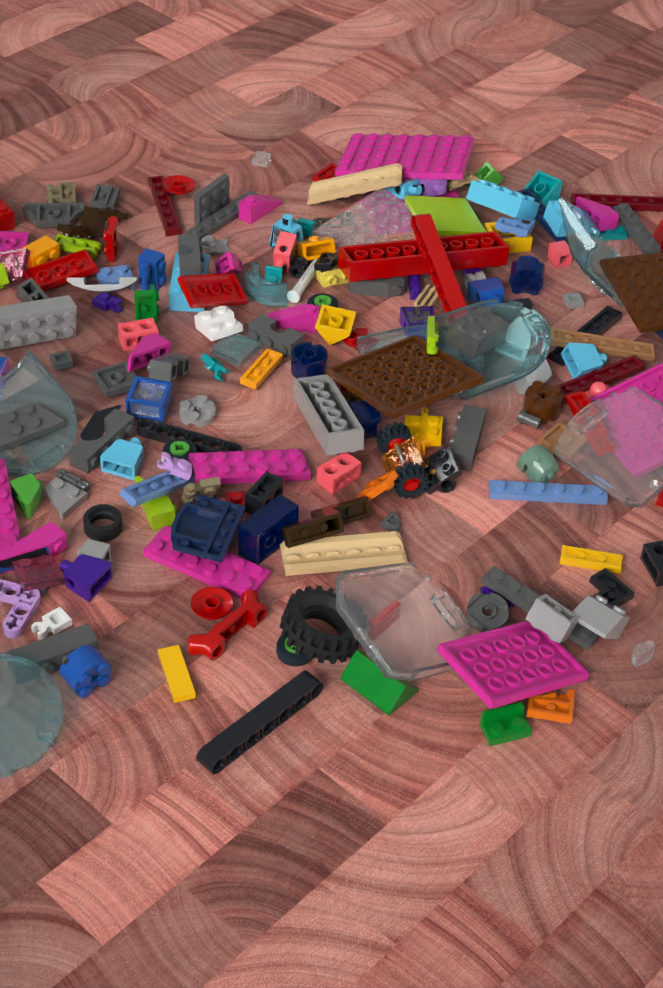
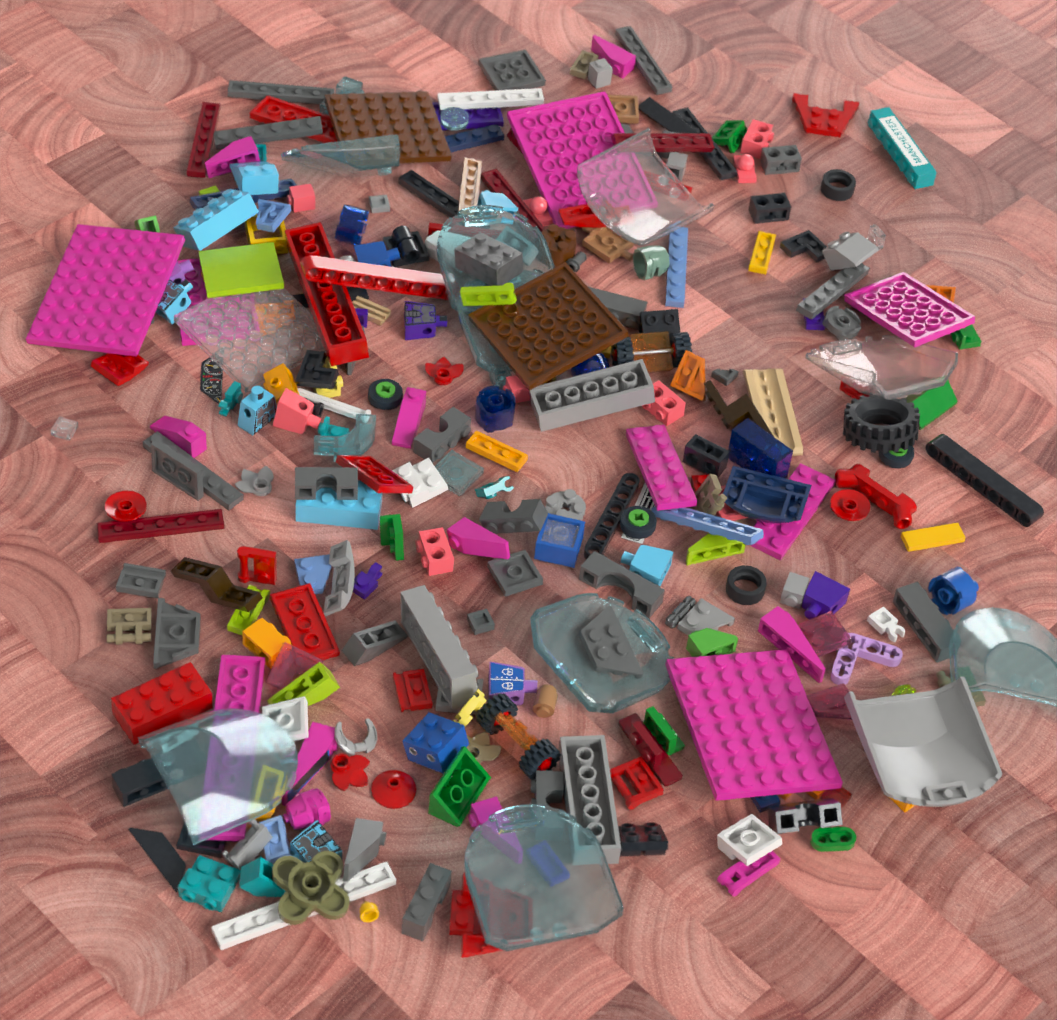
camera: 90 degrees left, 5 degrees up
black sticker [80,405,121,441] -> none
blue brick [138,248,167,290] -> none
lavender plate [157,452,192,481] -> none
dark pink slope [214,252,242,275] -> none
tan plate [307,163,403,205] -> none
yellow slope [315,304,356,346] -> none
teal slope [523,170,562,206] -> none
light grey brick [525,593,580,643] -> none

